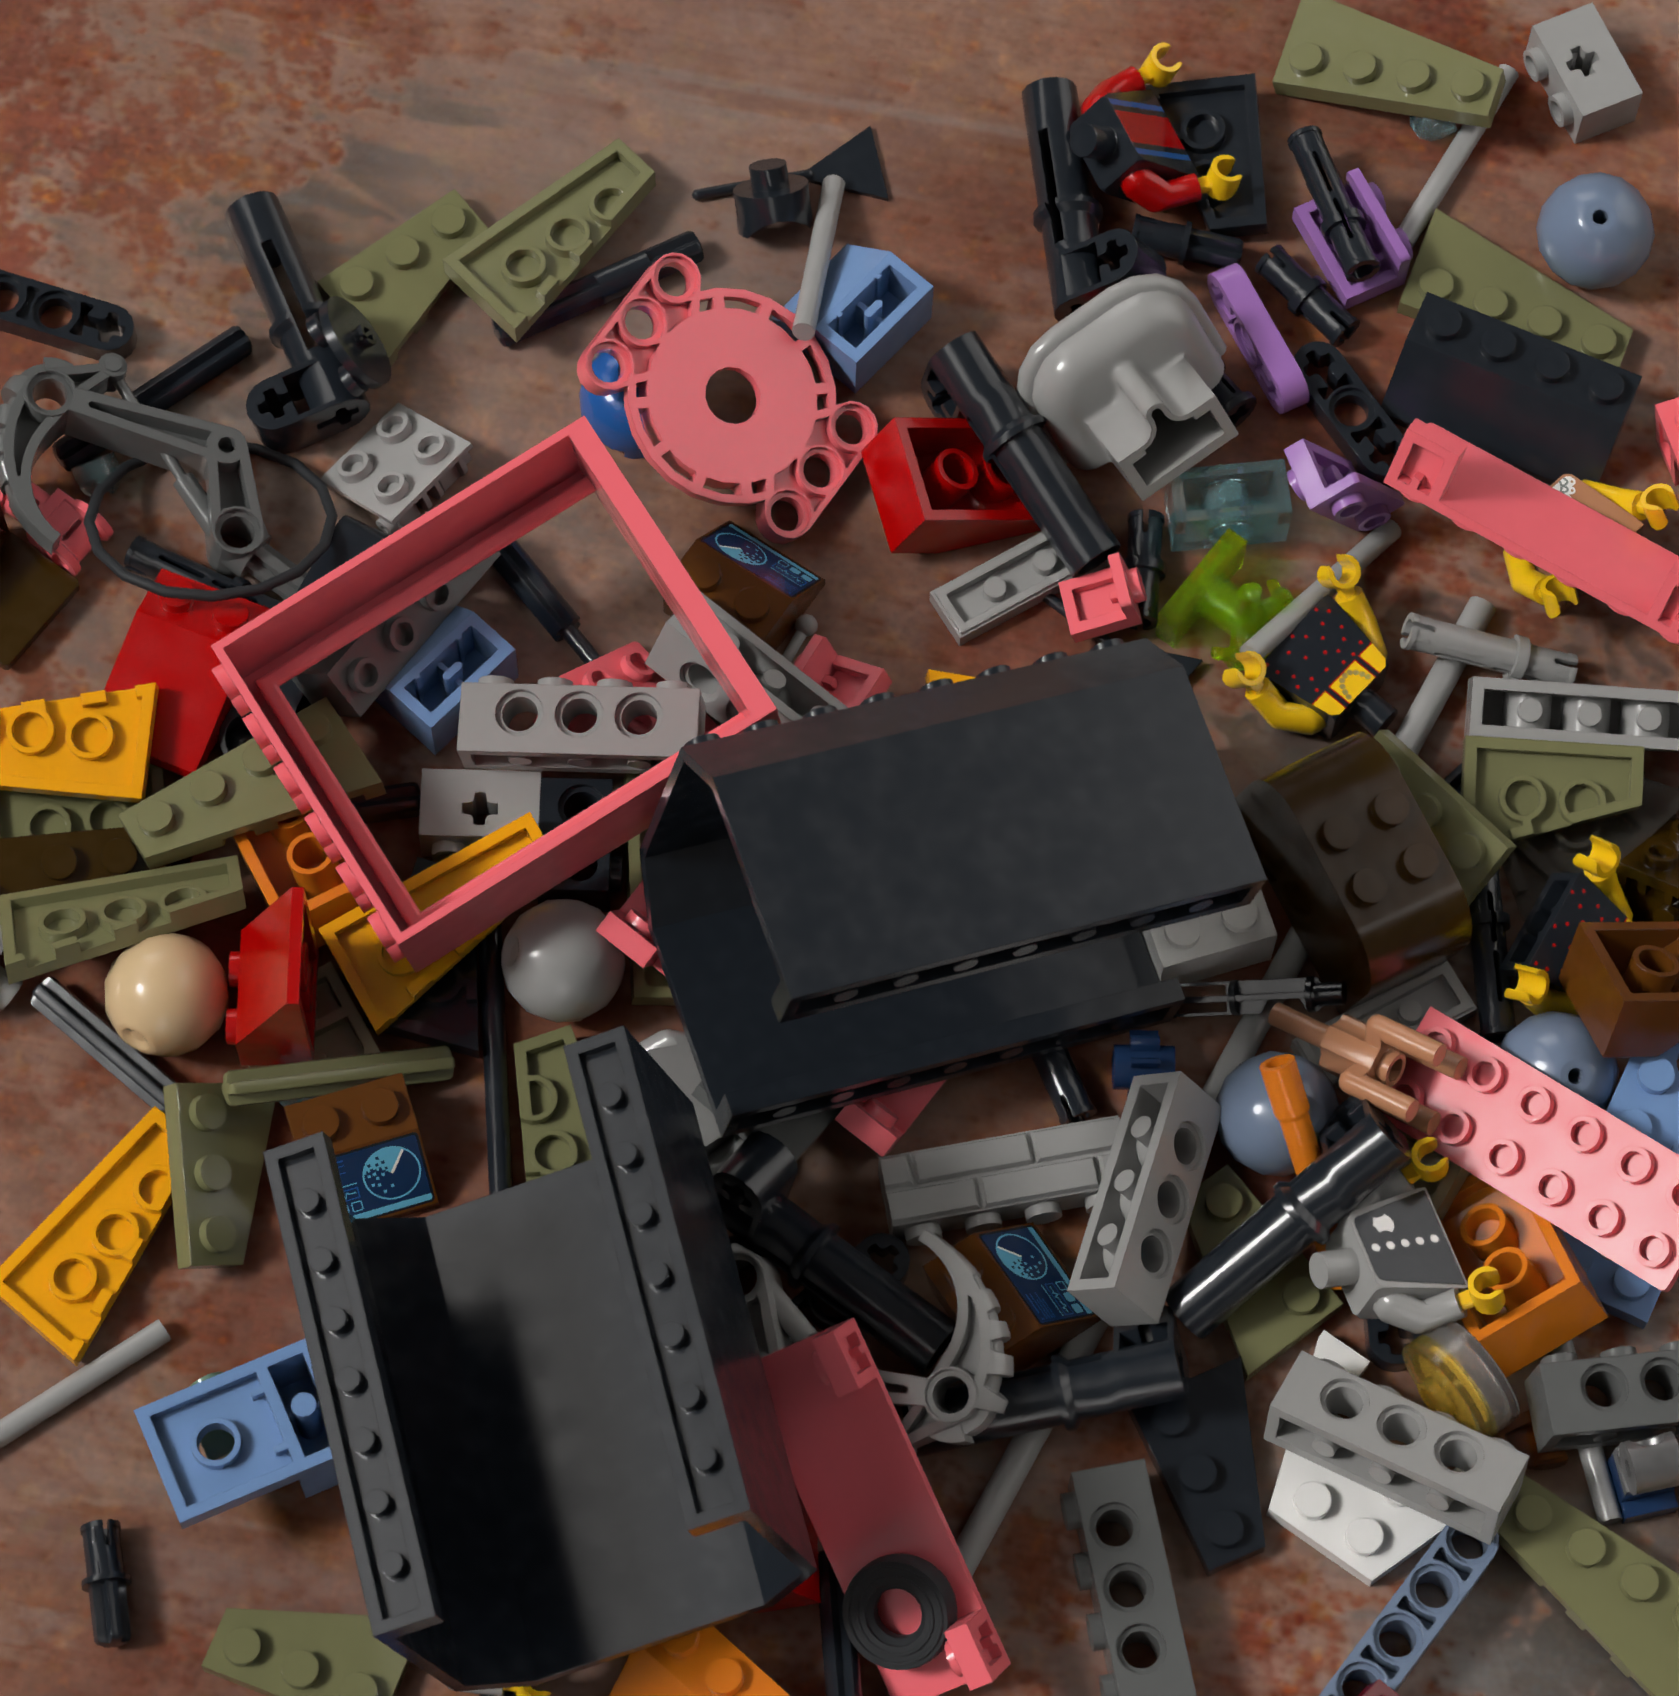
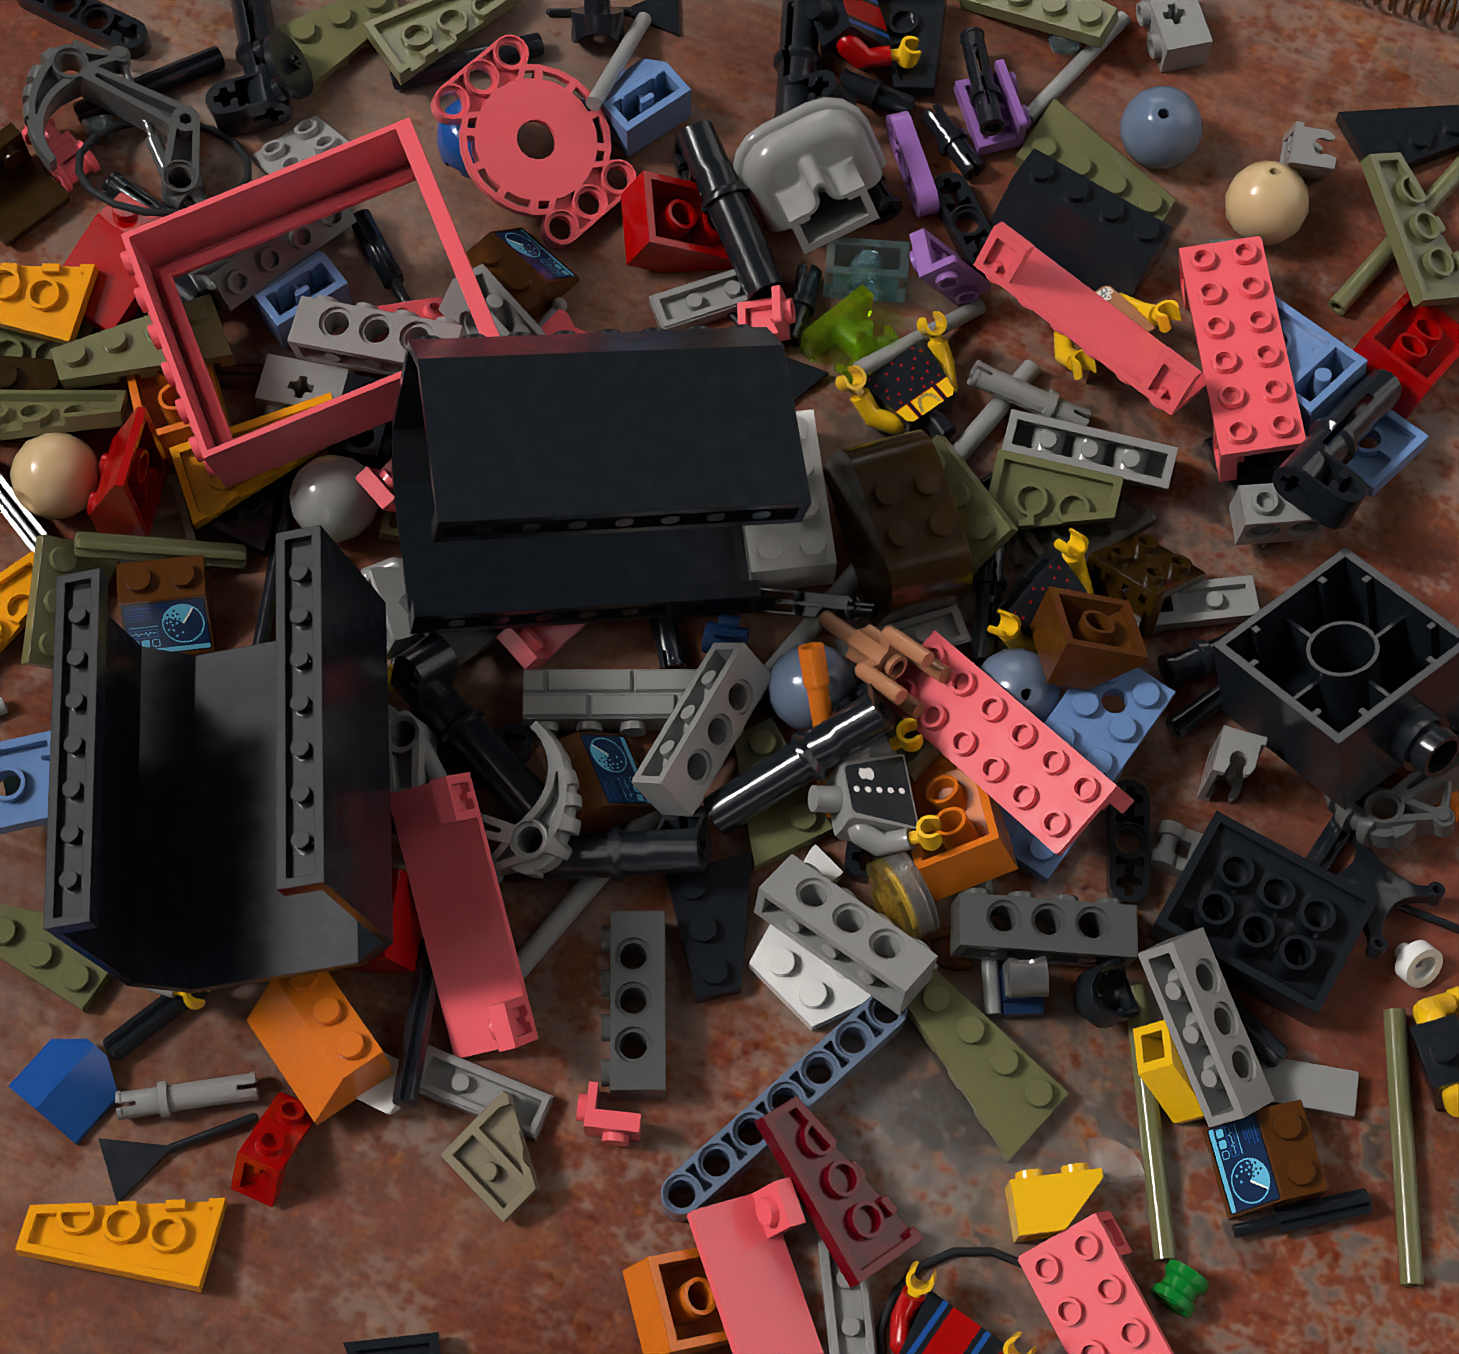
camera: 10 degrees right, 0 degrees up
black tyre [842,1554,957,1670] -> none

